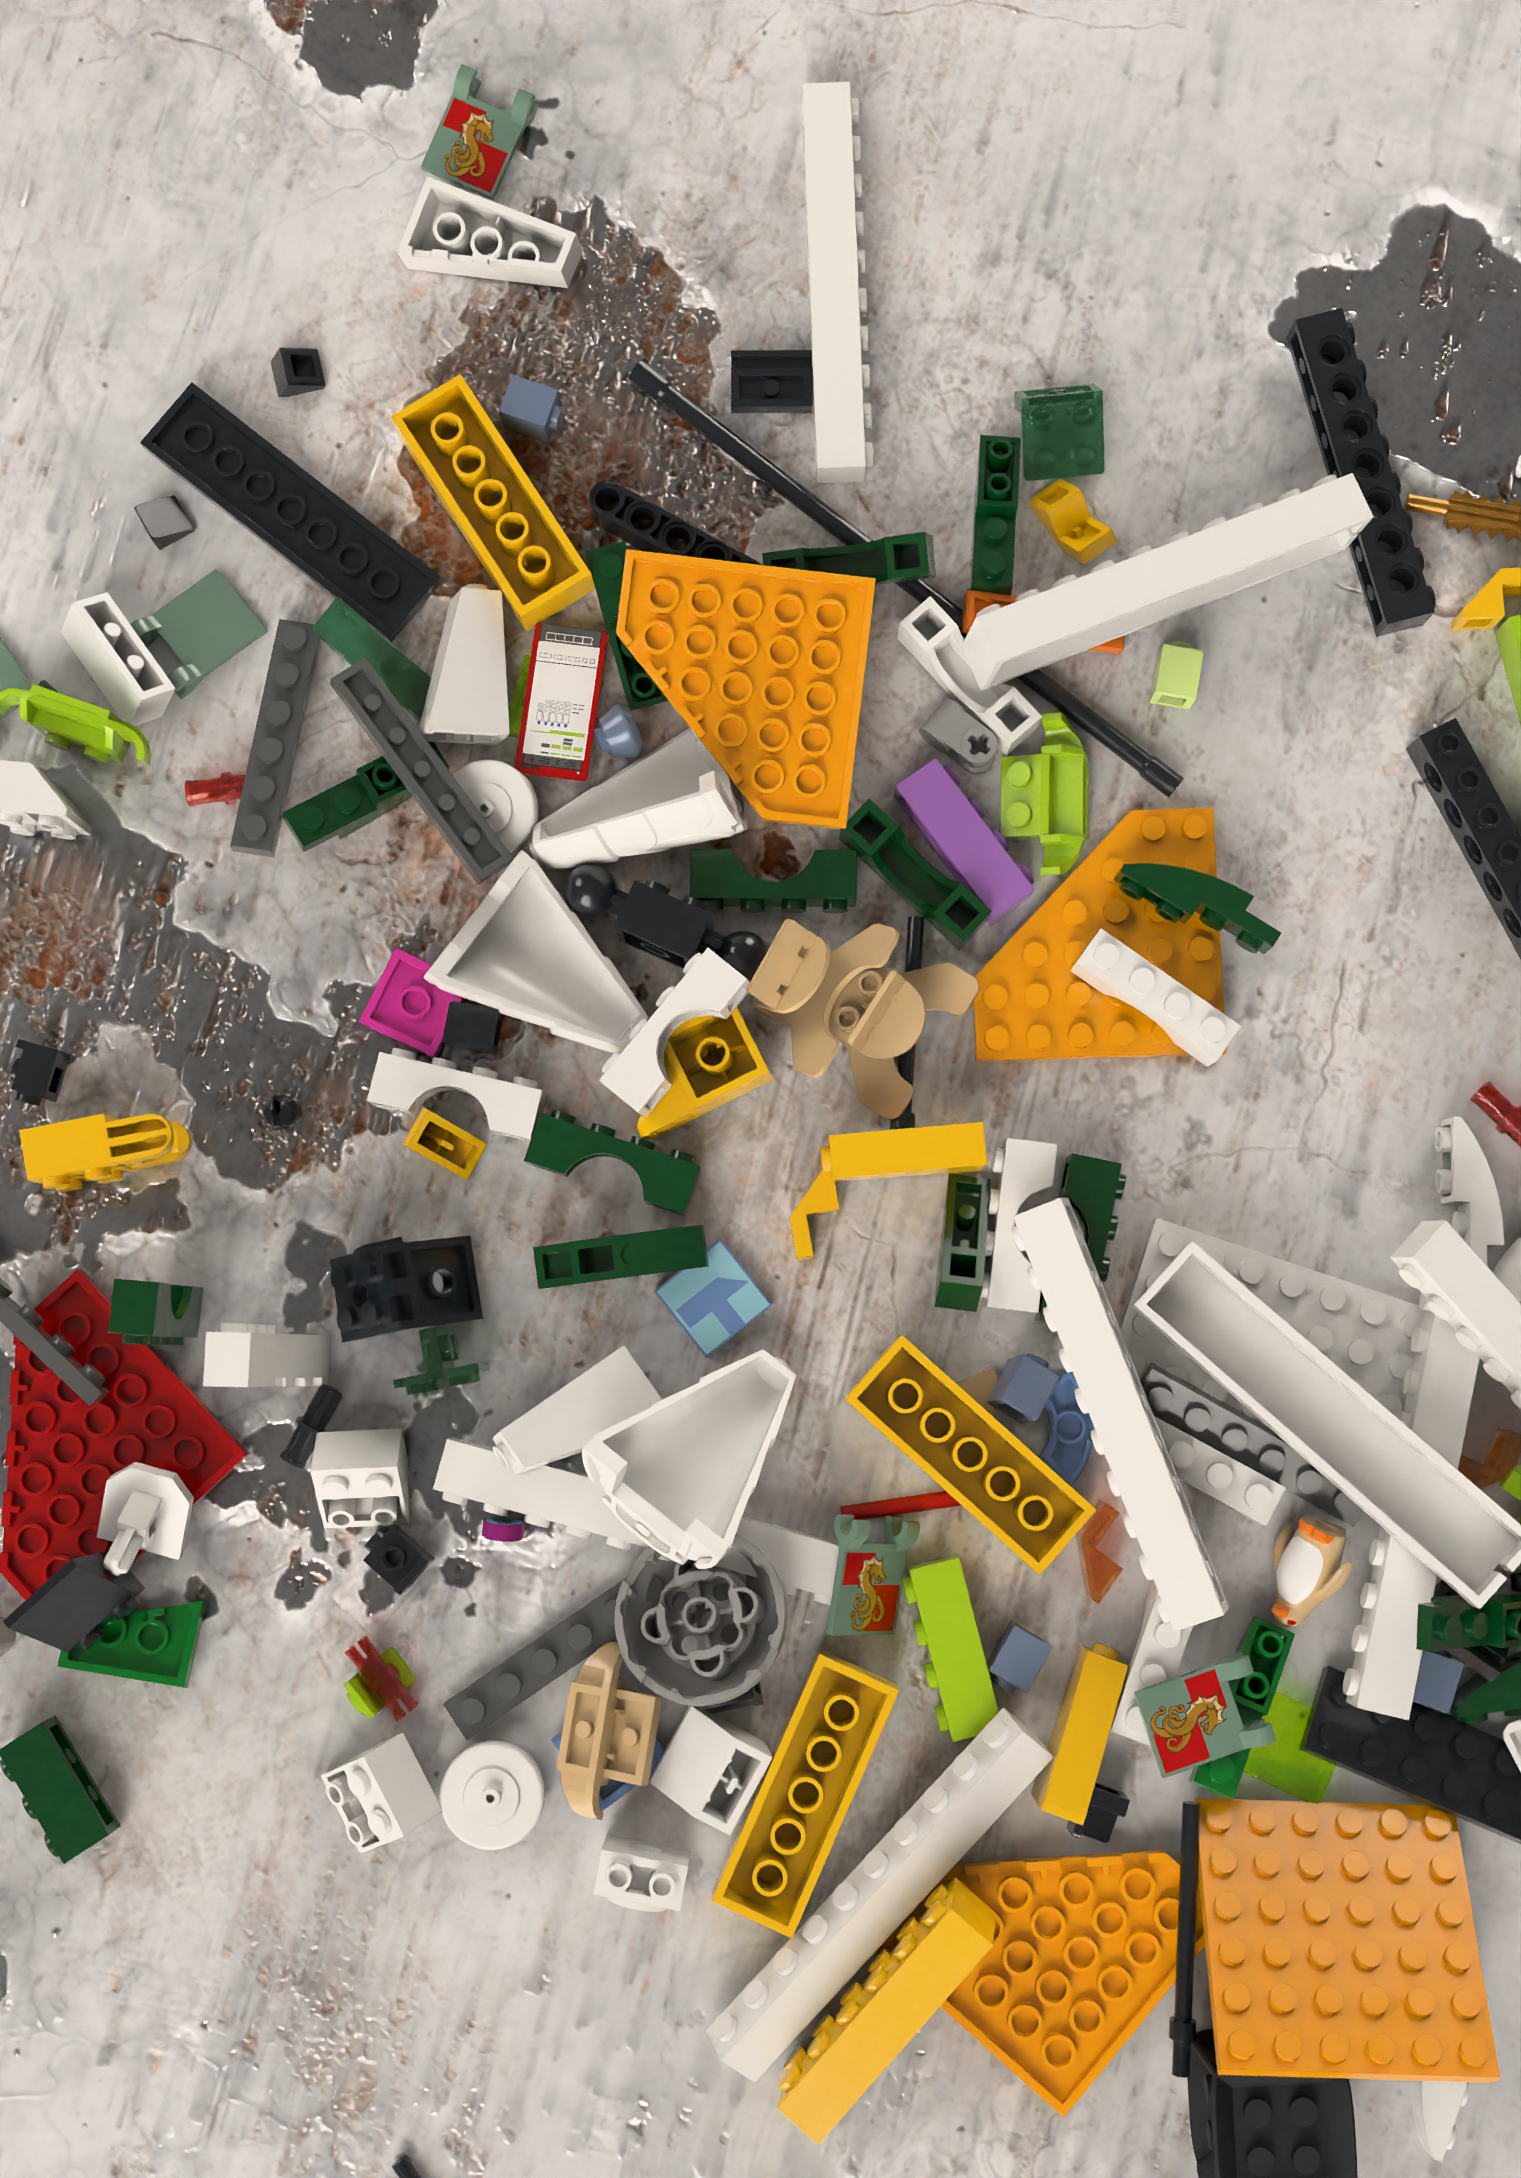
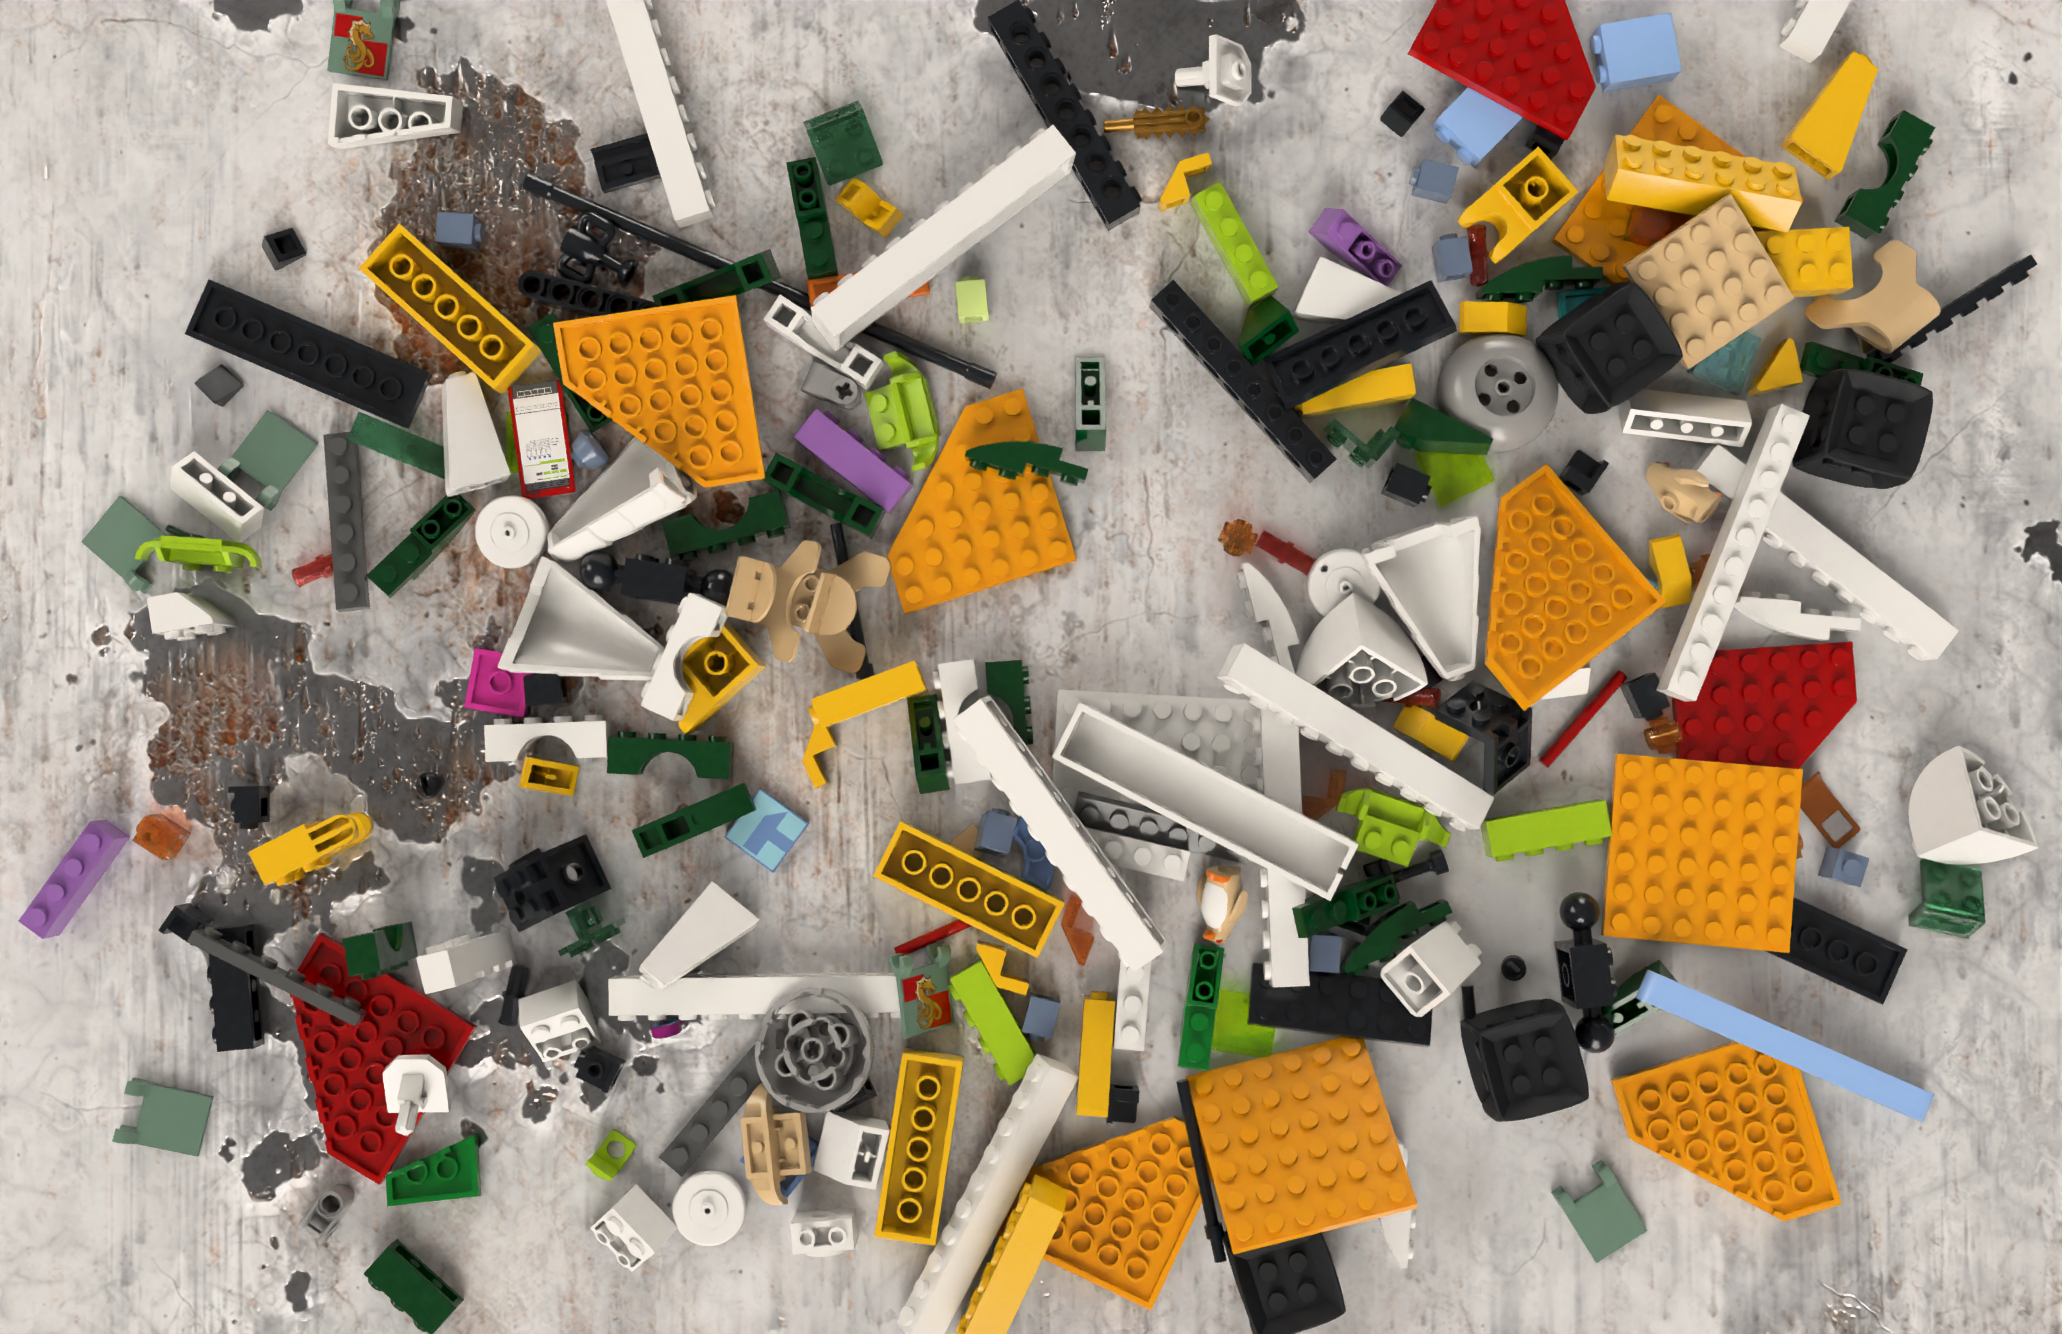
camera: 15 degrees left, 5 degrees up
black slope [3,1551,145,1652] -> none
dark grey plate [330,658,513,885] -> none
clear red pin [344,1635,419,1721] -> none
white cone [582,1349,796,1569] -> none
white arch [1070,929,1241,1067] -> none
flag [1133,1651,1277,1778] -> none
none -> black piece [557,211,639,287]
none -> yellow slope [976,940,1029,996]
none -> dark green slope [1075,357,1106,451]
none -> clear orange gear [1218,519,1258,557]

